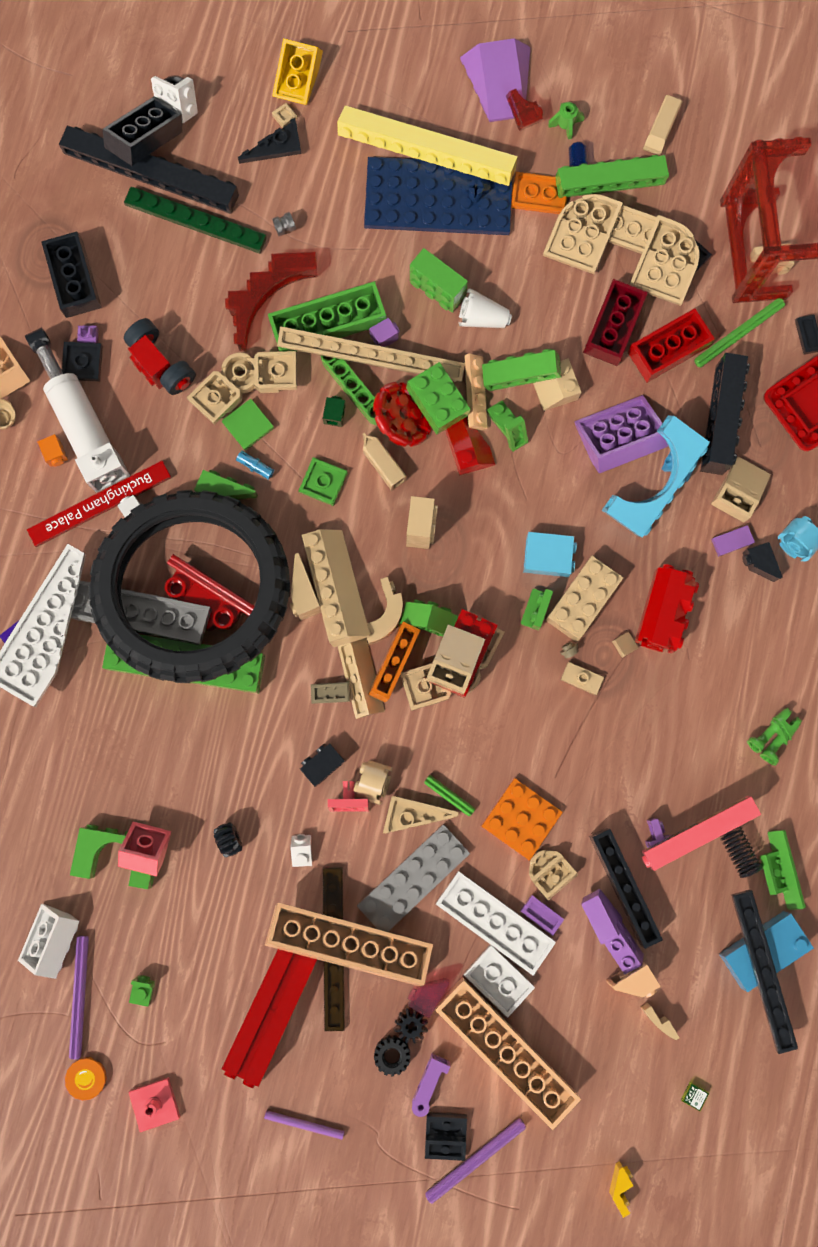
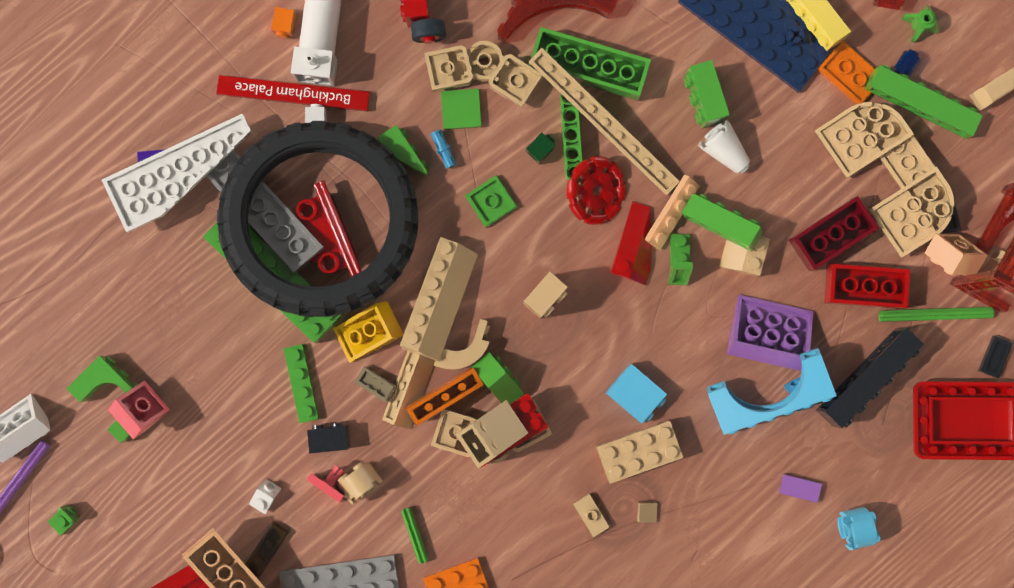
camera: 40 degrees right, 5 degrees up
black gear [213,822,243,858] -> none
tan slope [290,553,322,621] -> none
tan piece [363,433,407,491] -> none
medium lavender brick [369,317,400,347] -> none
tan wing [383,796,458,833] -> none
bright green brick [406,362,470,435] -> none
bright green bracket [521,589,553,630] -> none
dark tan plate [560,642,579,658] -> none
red brick [635,564,699,654] -> none
tan slope [711,456,771,523] -> none
black slope [742,542,783,582] -> none
none -> bright green plate [283,344,319,423]
none -> yellow slope [333,301,404,363]
none -> light nougat brick [925,233,988,276]

